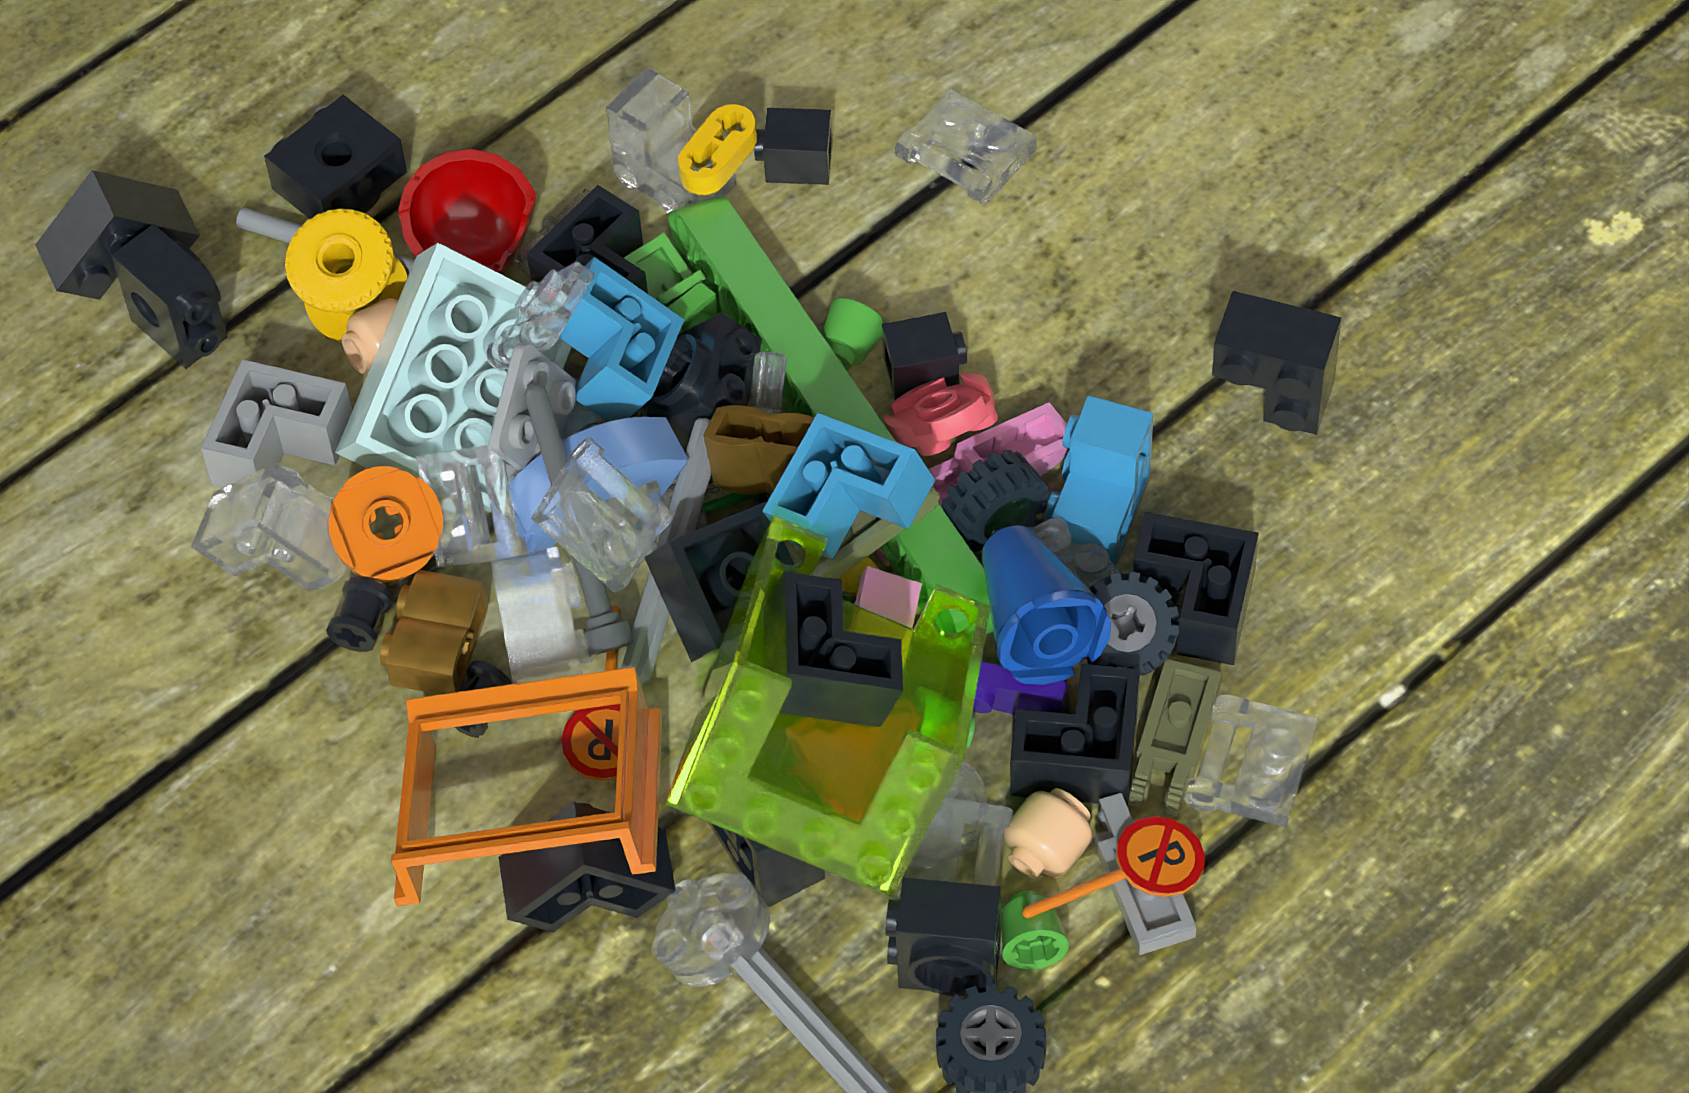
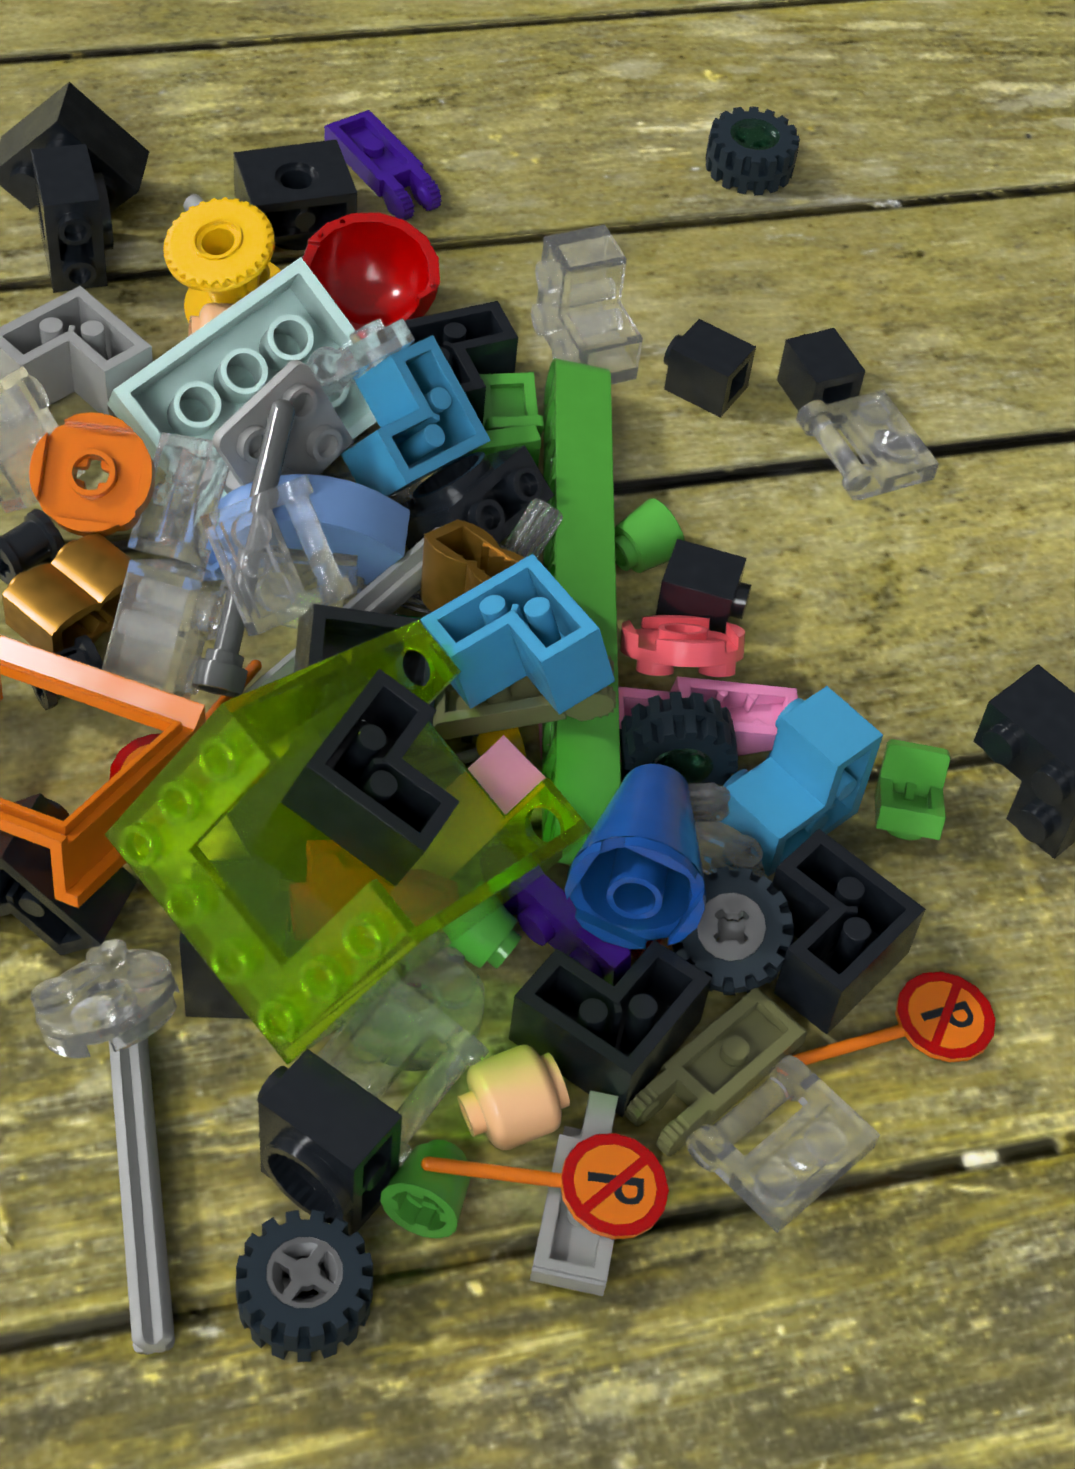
camera: 20 degrees right, 5 degrees down
yellow beam [678,104,757,195] -> none
none -> dark purple hinge [324,110,442,220]
none -> black brick [777,328,865,423]
none -> piece [786,972,996,1069]
none -> bright green bracket [874,739,950,840]

